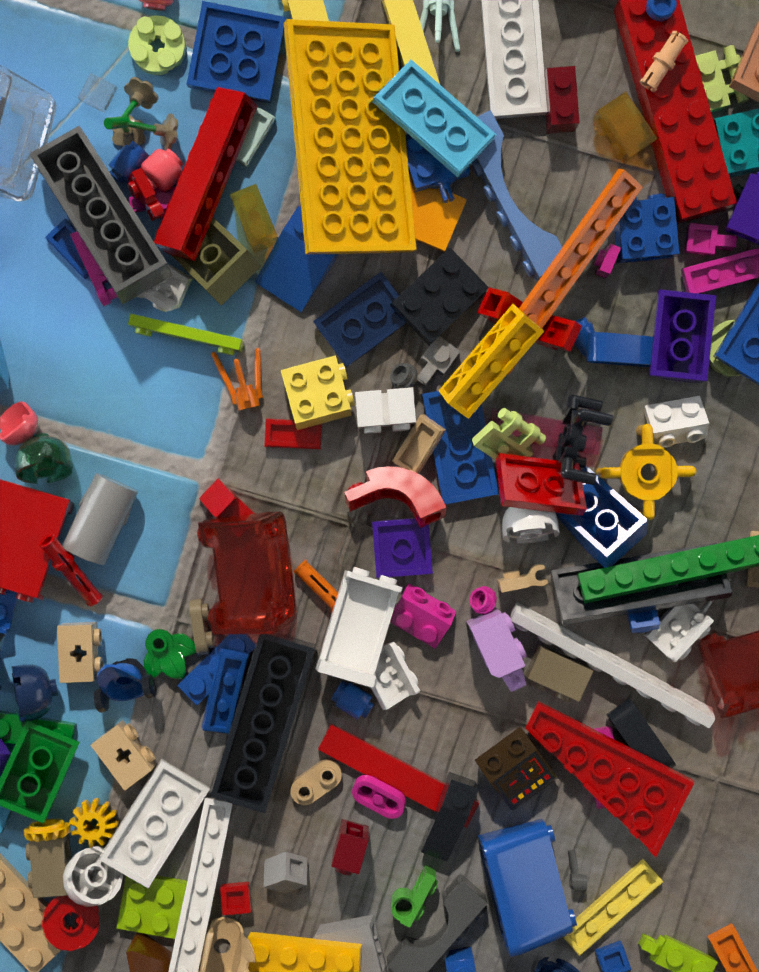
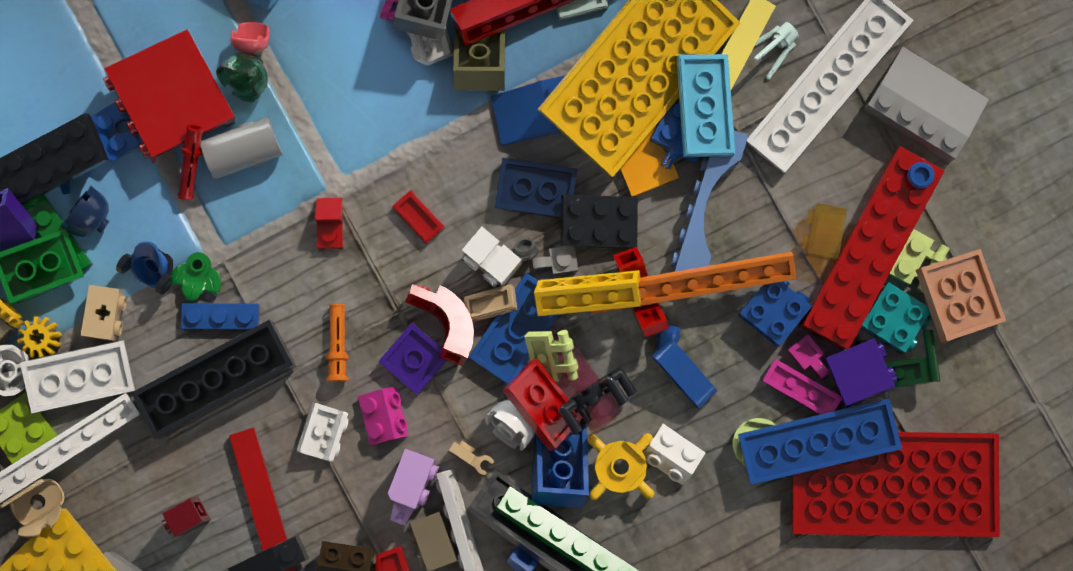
camera: 40 degrees right, 5 degrees down
tan brick [57,622,103,683] -> none
lime plate [128,313,244,356] -> none
dark tan plate [189,598,215,656] -> none
clear red windscreen [197,512,296,634] -> none
blue tile [201,648,249,734] -> none
orange plant [211,348,263,410] -> none
red plate [220,882,252,915] -> none
clear yellow brick [230,184,278,253] -> none
light grey panel [263,852,308,893] -> none
light yellow brick [281,355,355,430] -> none
tan plate [291,759,342,805] -> none
white panel [315,567,403,688] -> none
blue brick [330,680,374,720] -> none
dark pink plate [352,775,406,819] -> none
dark pink plate [470,586,497,615] -> none
dark red brick [544,66,580,134] -> none
dark pink plate [594,243,621,278] -> none
light nougat pin [640,31,688,92] -> none
dark purple slope [649,289,716,384] -> none

